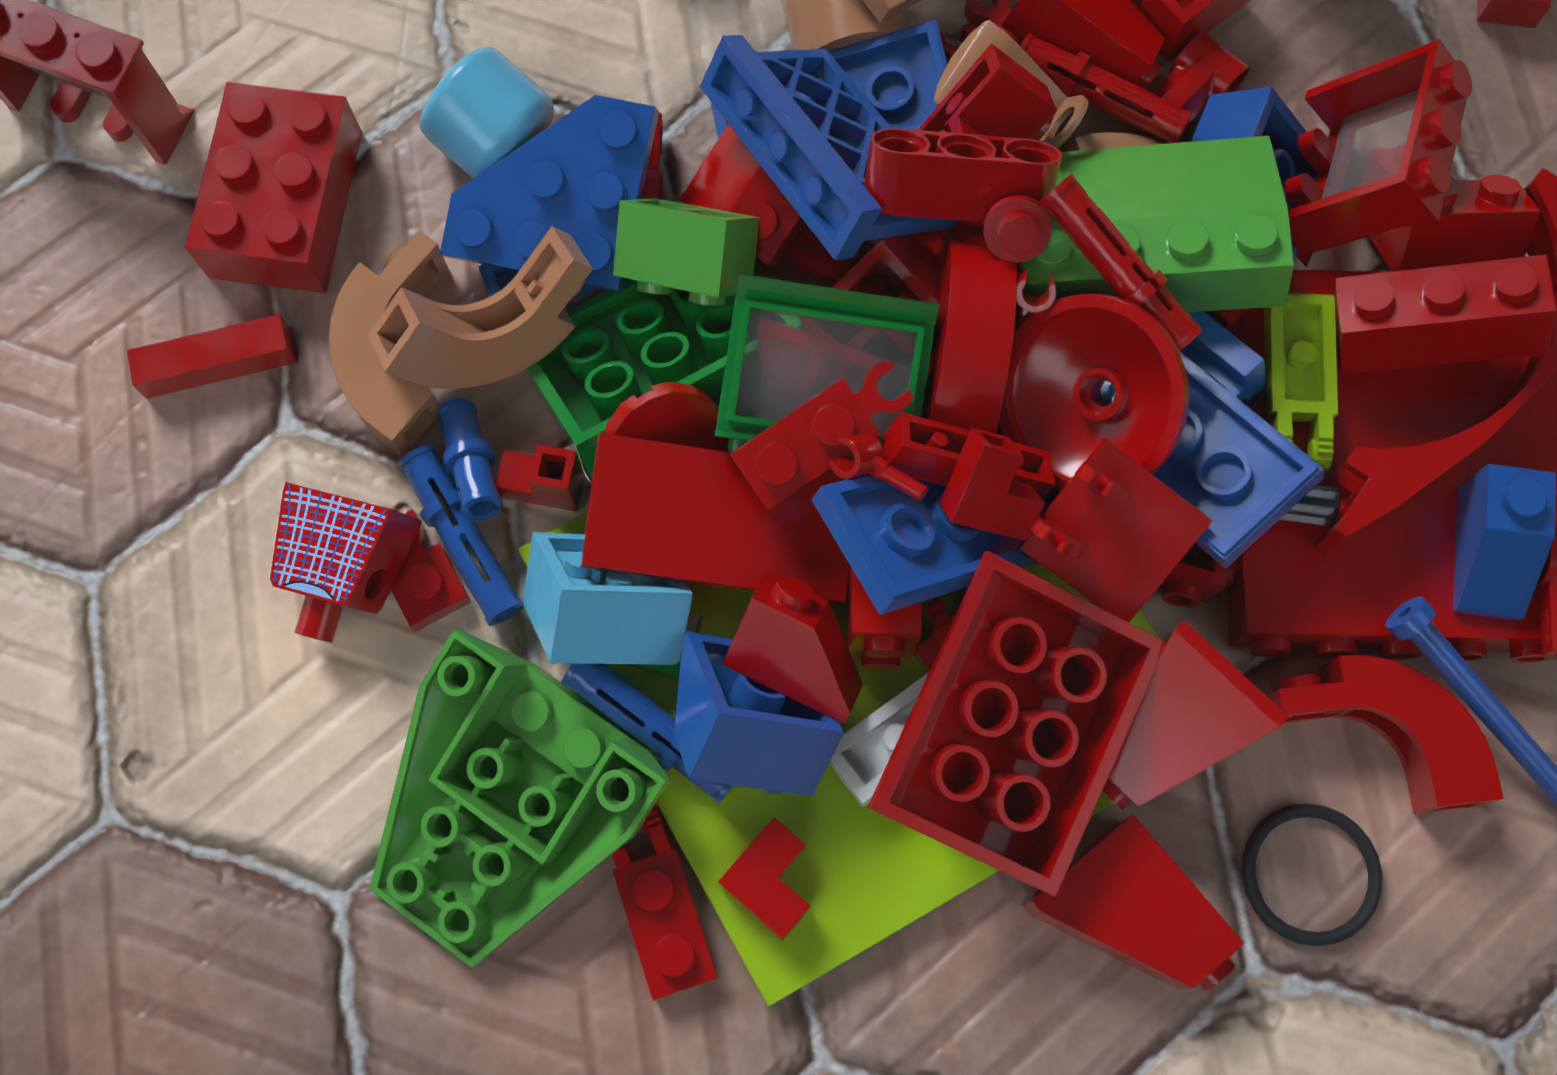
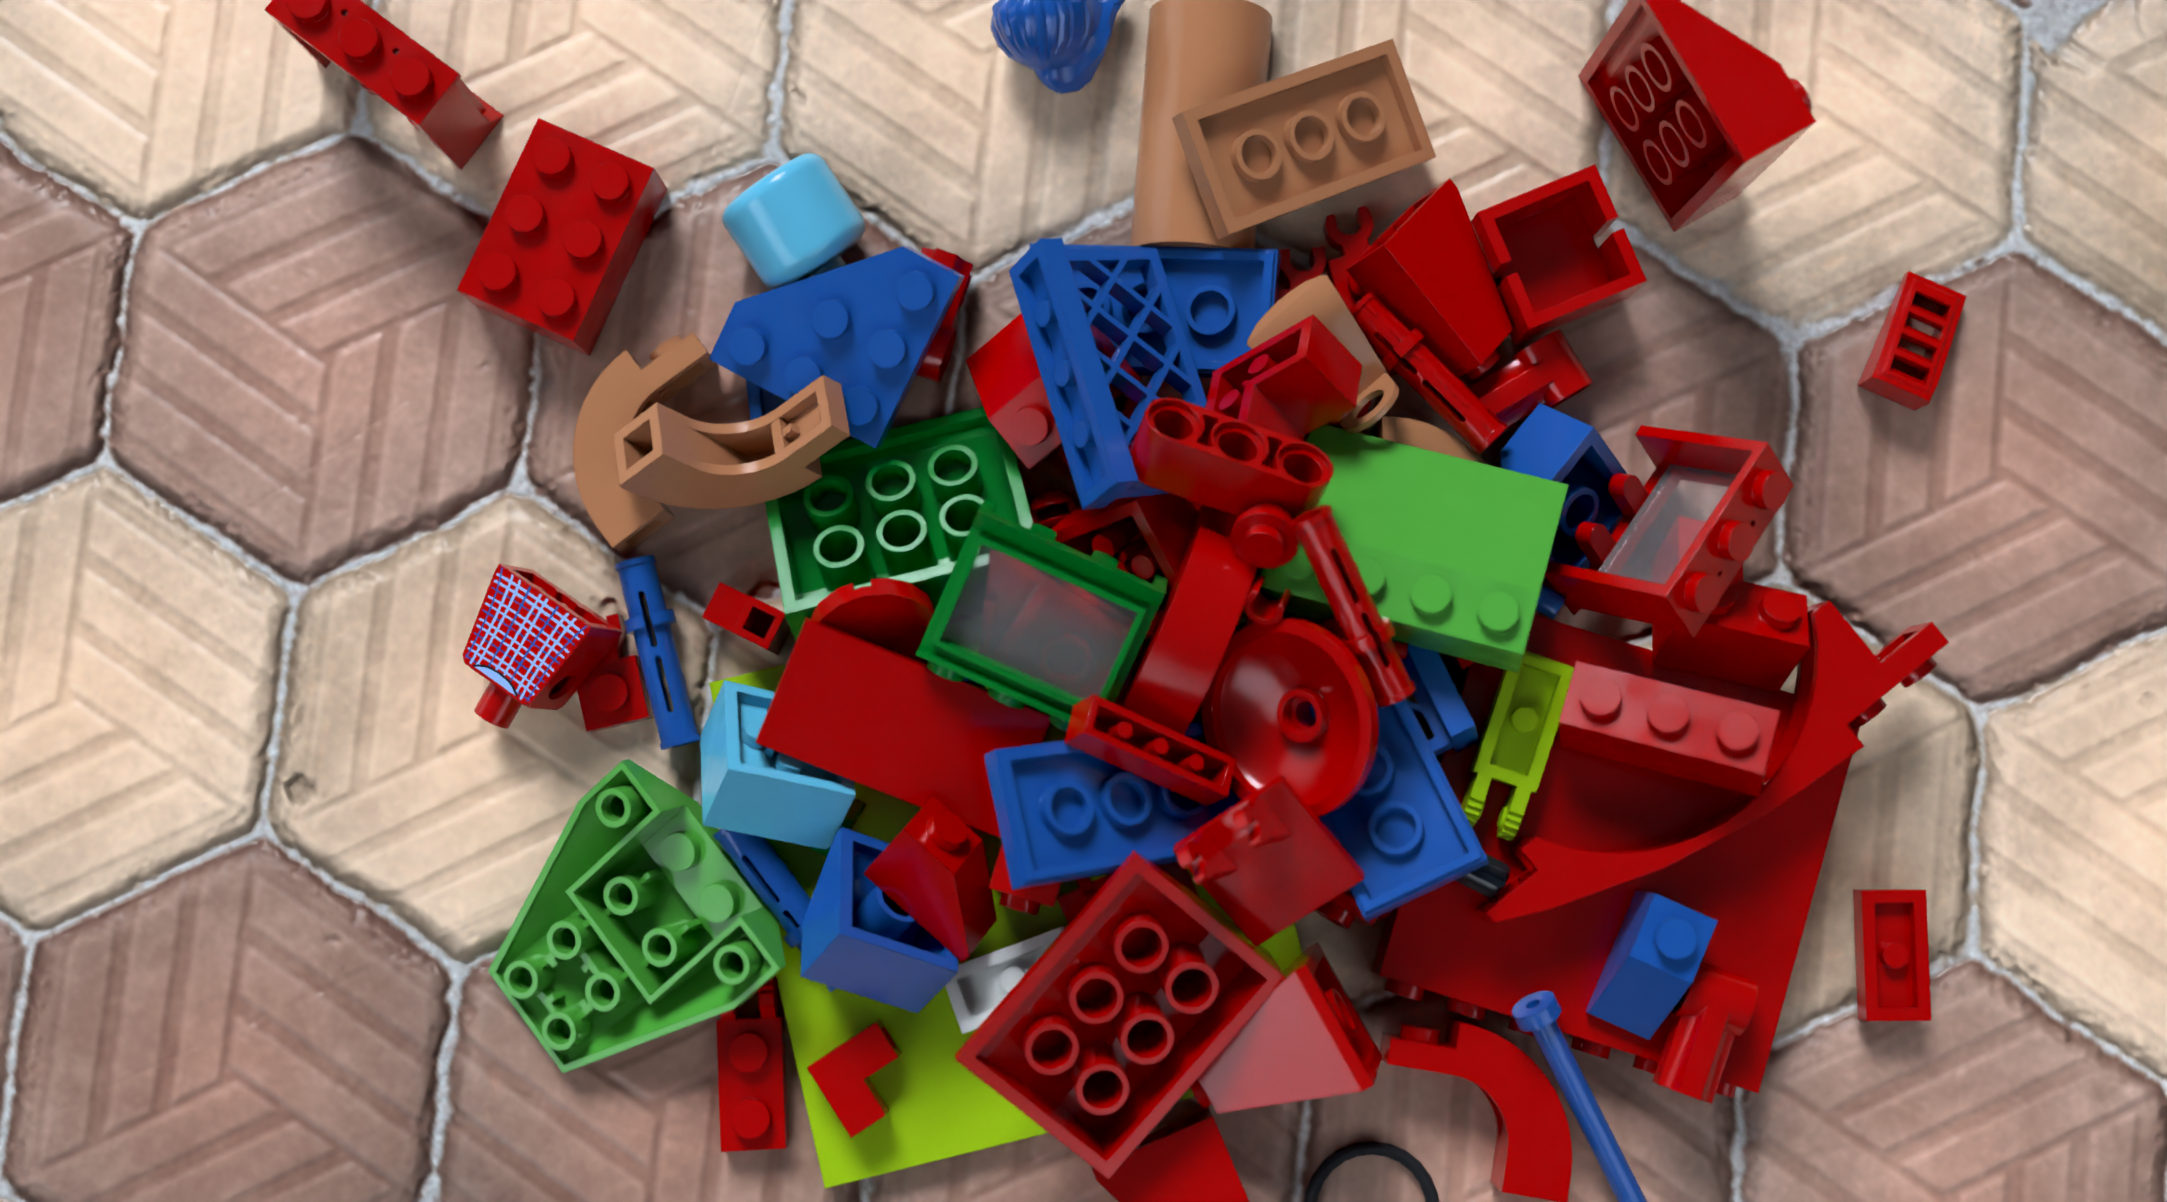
camera: 15 degrees right, 10 degrees up
red piece [127,314,297,399] -> none
blue pin [436,398,503,522] -> none
bright green brick [613,198,760,306] -> none
red plate [730,361,914,511] -> none
red hand [829,433,928,502] -> none
red piece [939,427,1045,541] -> none

